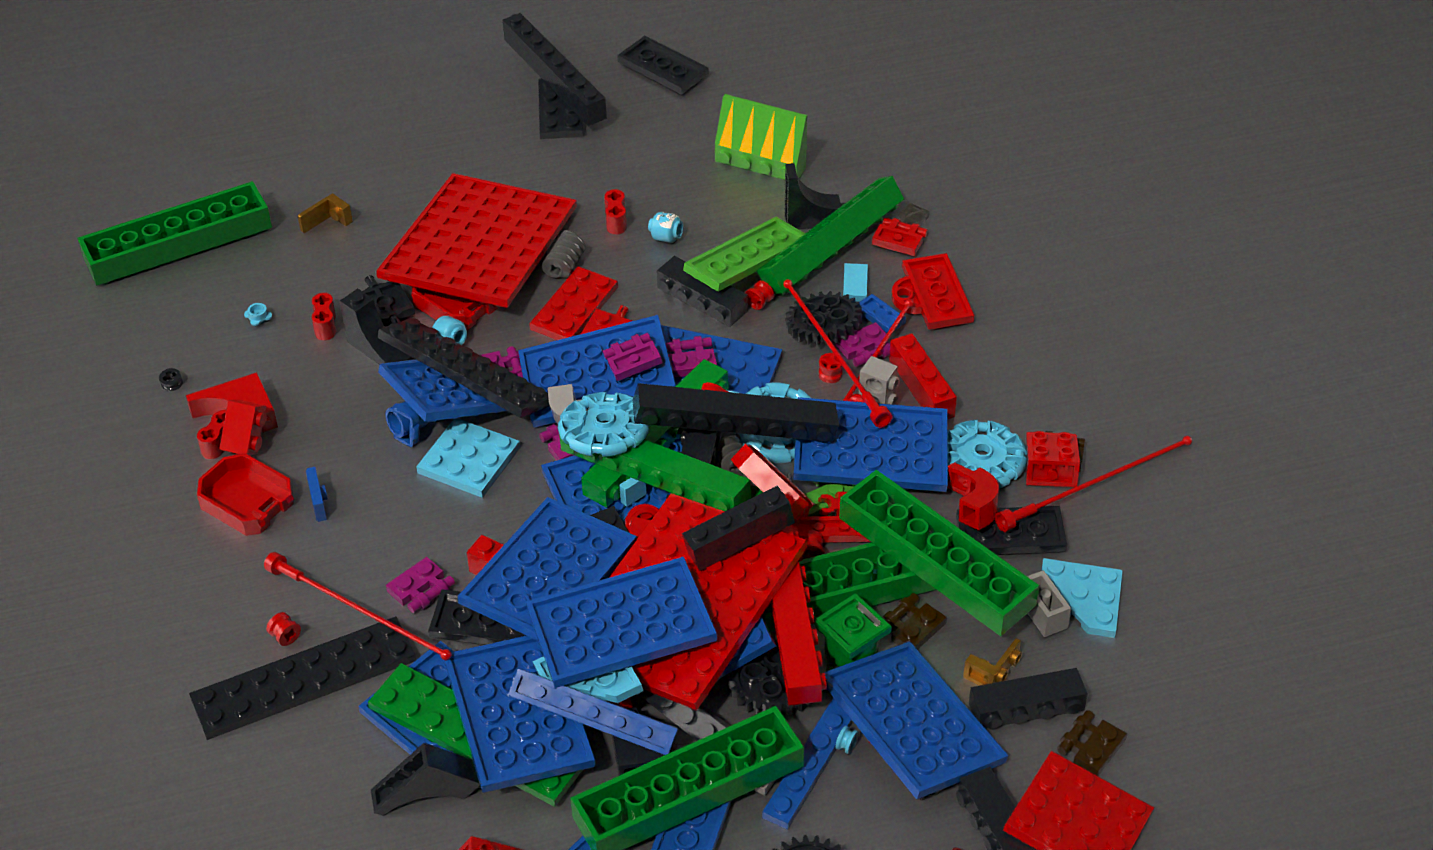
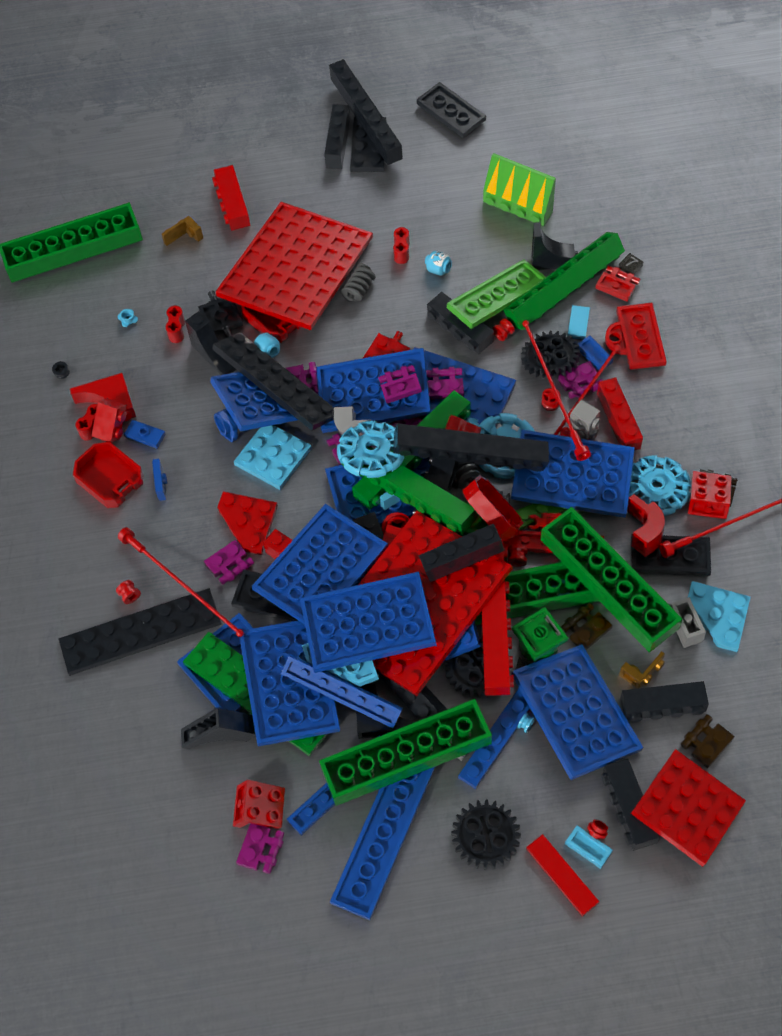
camera: 10 degrees right, 15 degrees up
red plate [530,266,618,340] -> none
none -> blue plate [124,420,166,449]
none -> red brick [212,165,251,231]
none -> red plate [217,491,278,555]
none -> black brick [324,104,350,169]

